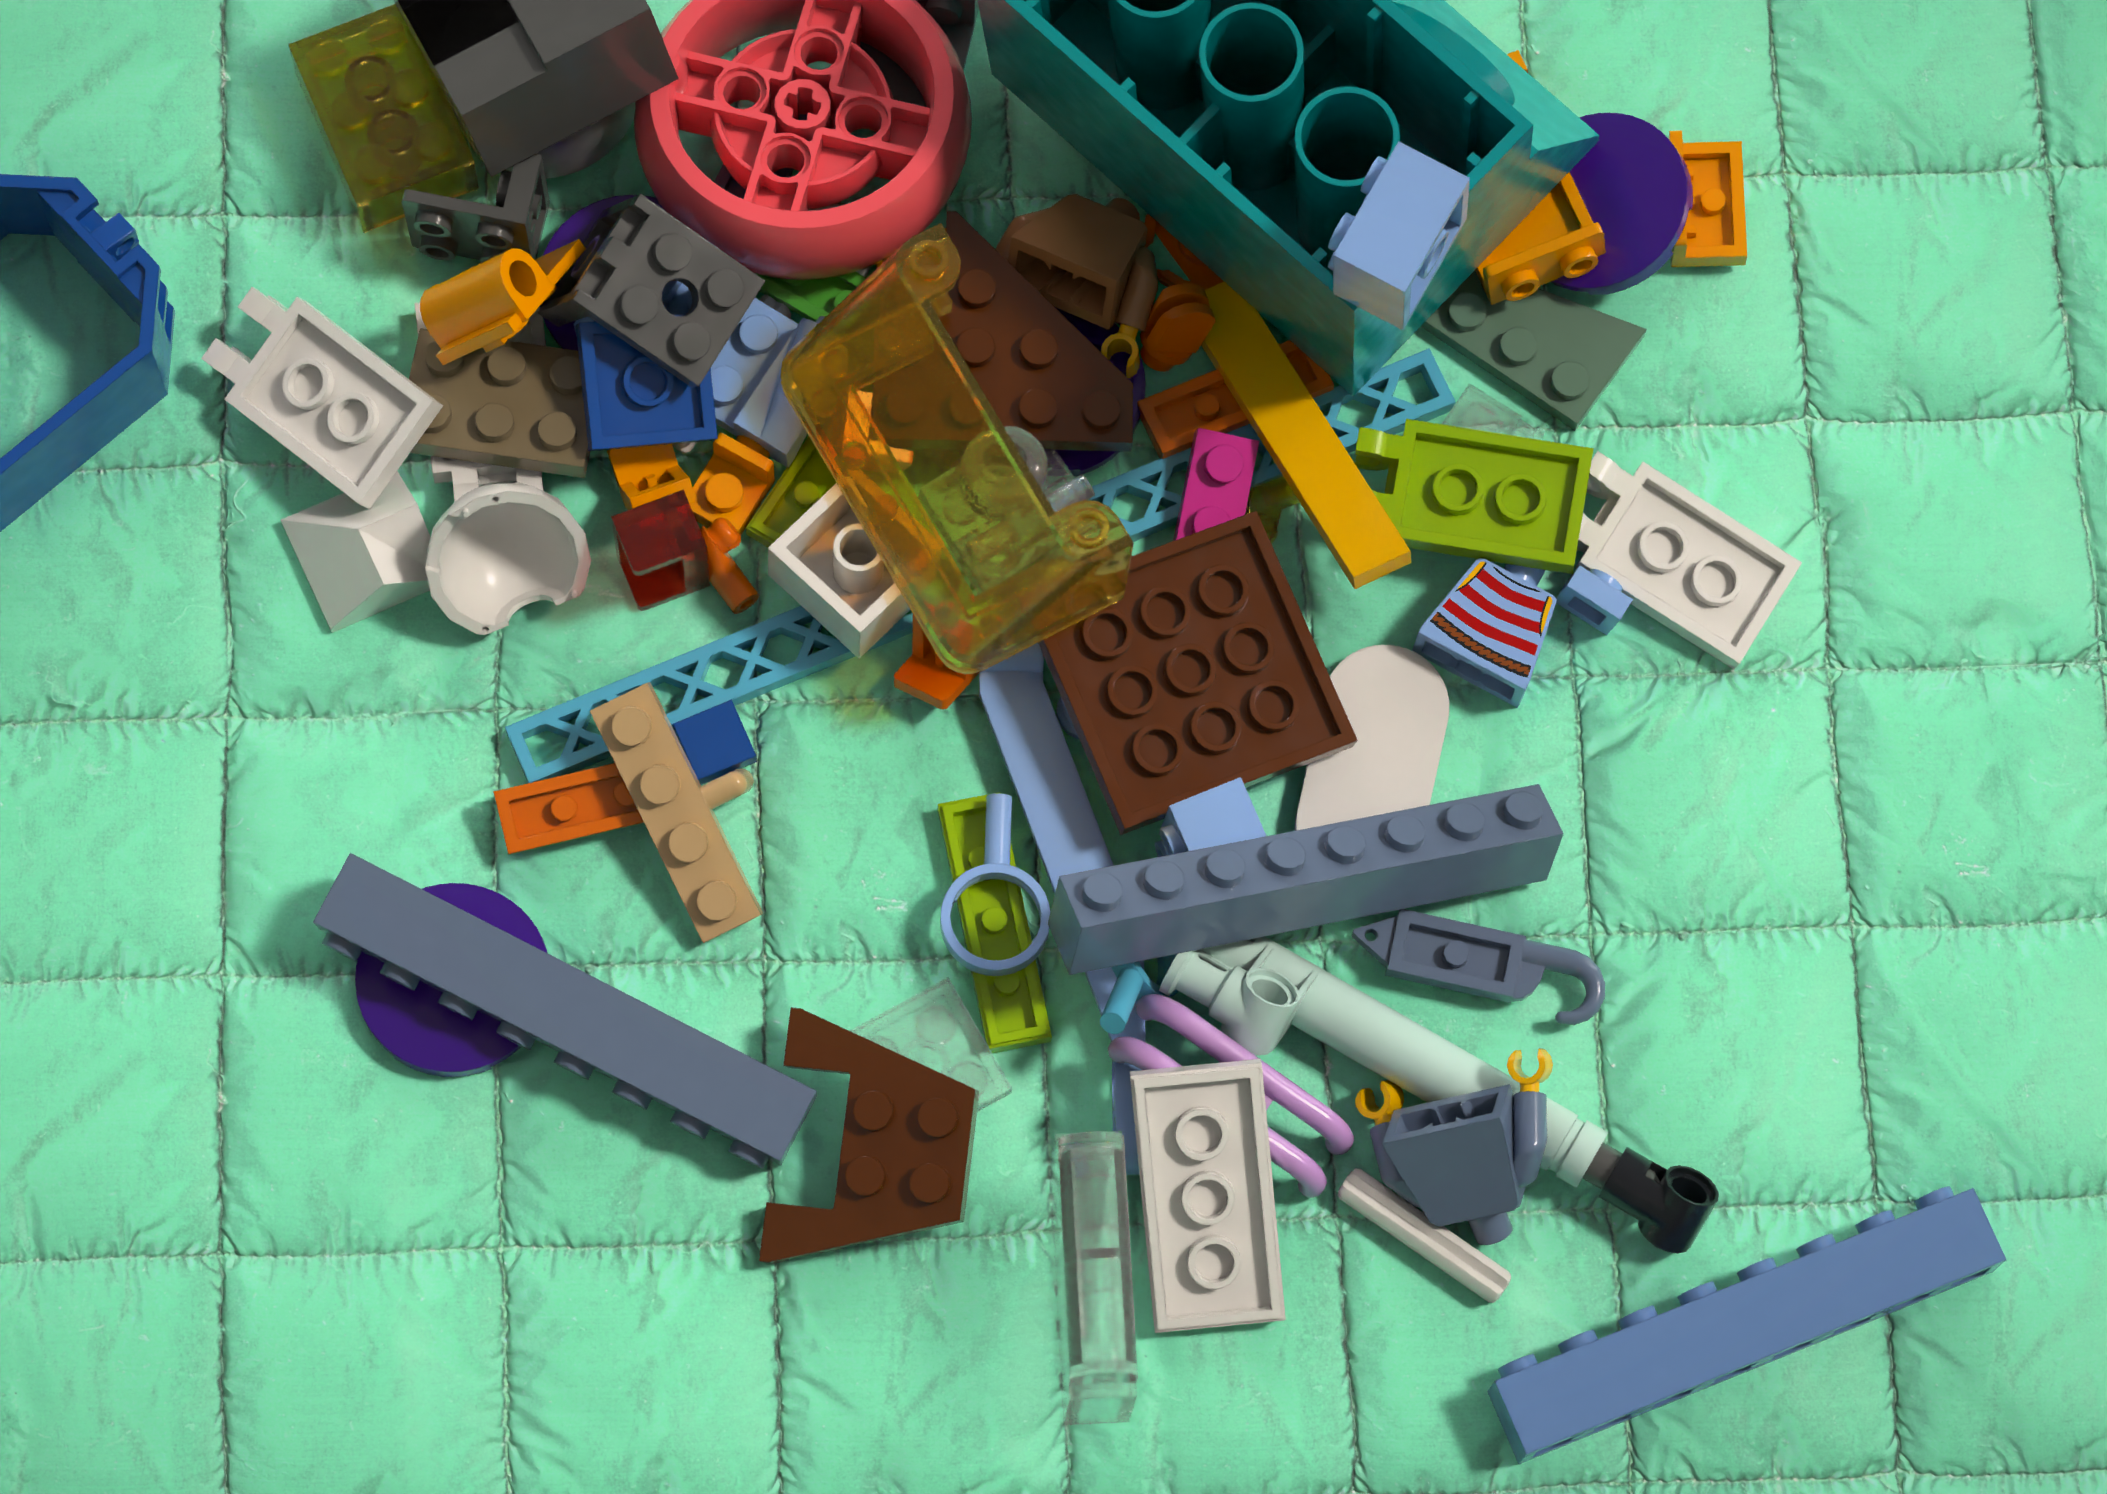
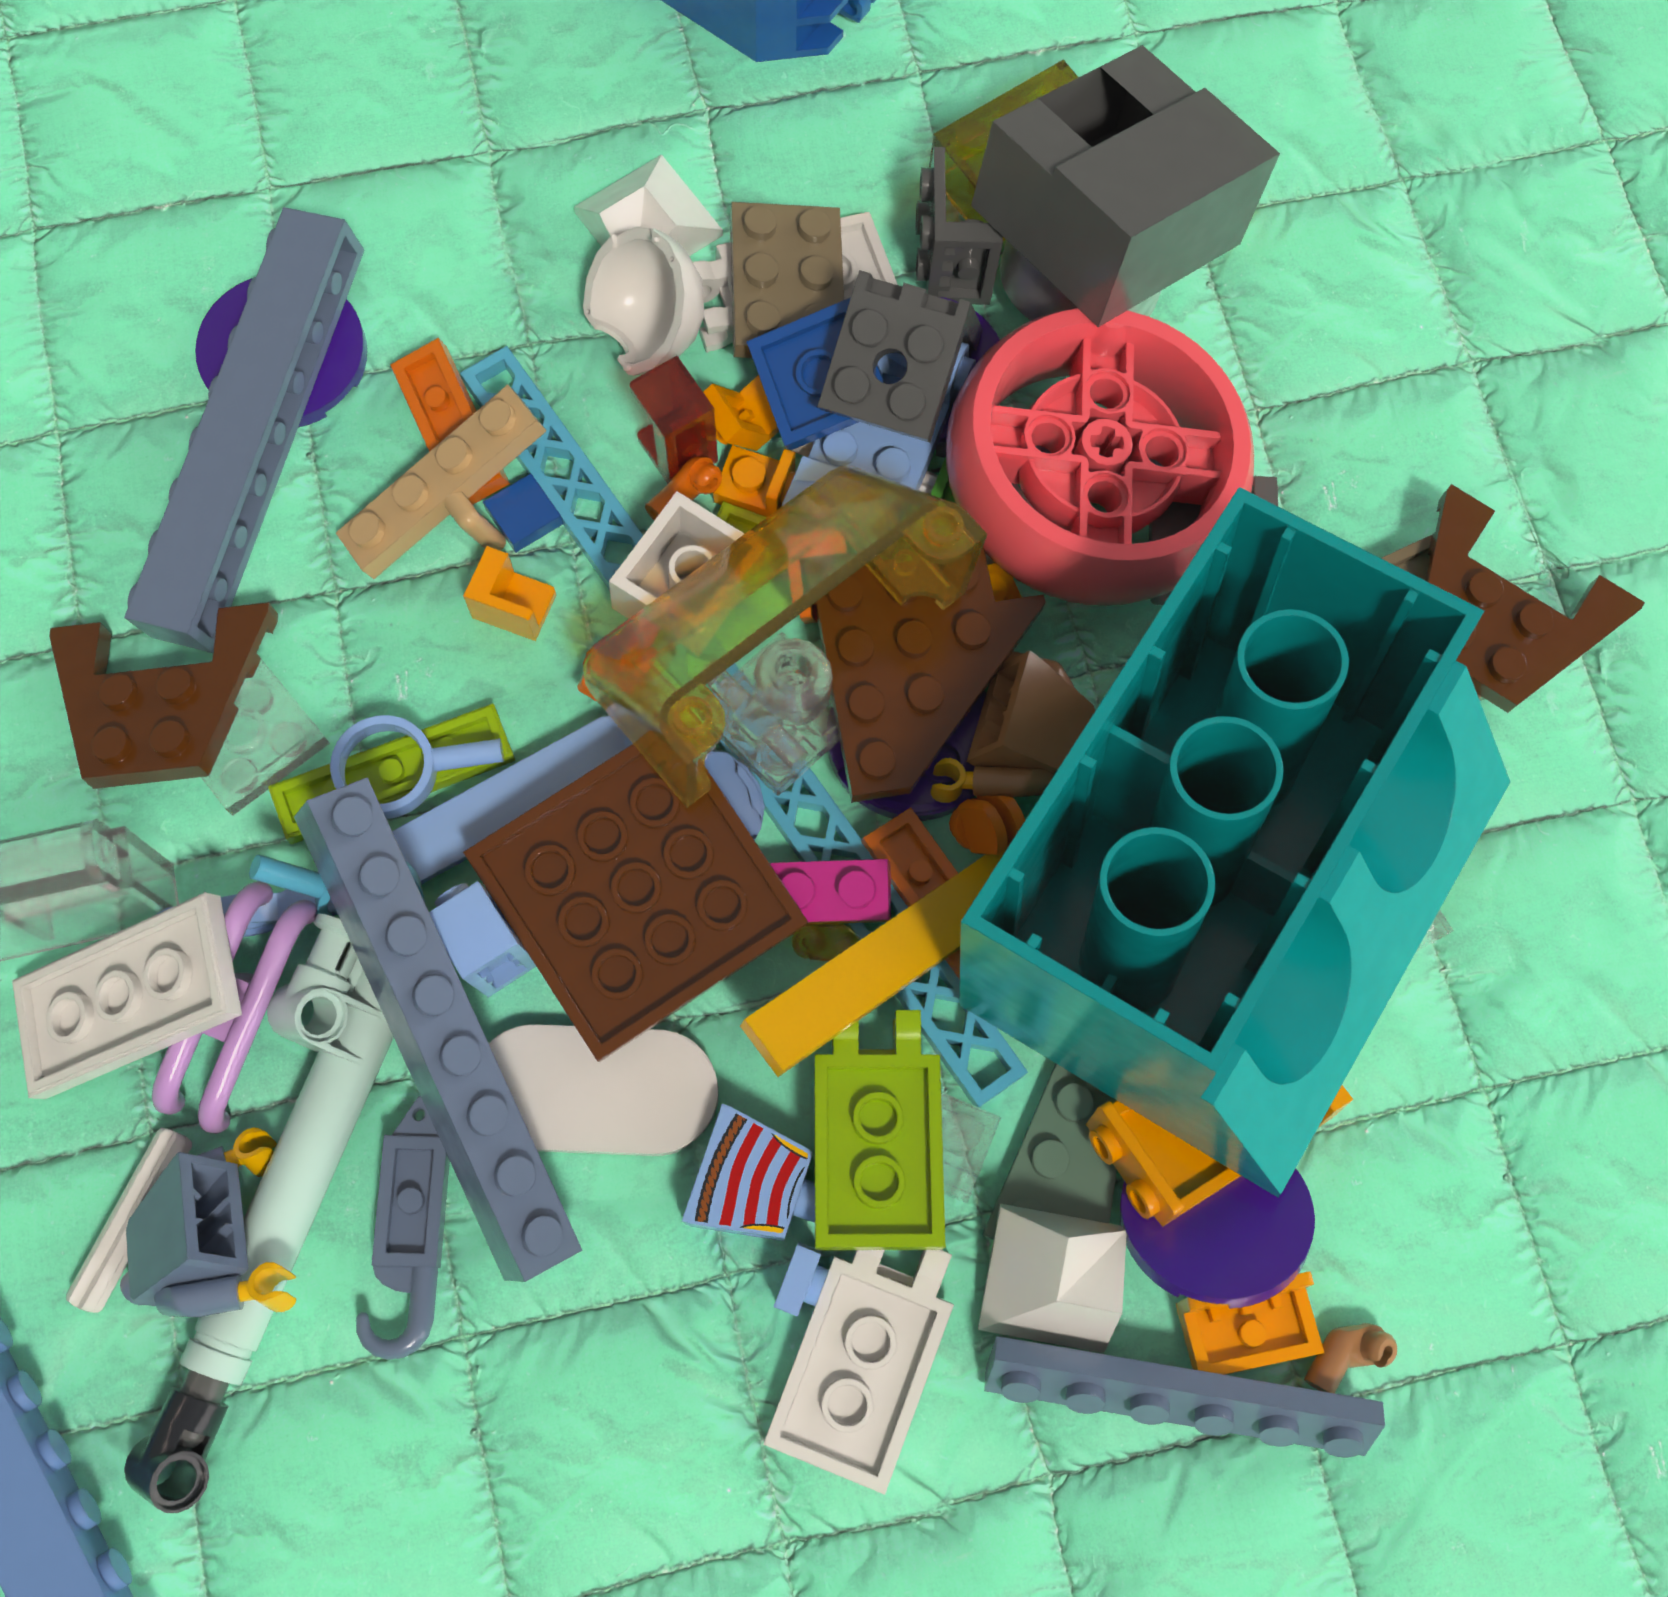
camera: 80 degrees right, 0 degrees up
white tile [201,287,443,509] -> none
light orange piece [420,239,586,365] -> none
light blue brick [1328,141,1470,330] -> none
none -> light orange panel [463,546,556,641]
none -> white slope [978,1204,1127,1353]
none -> sand blue plate [984,1336,1385,1458]
none -> medium nougat arm [1304,1323,1397,1393]

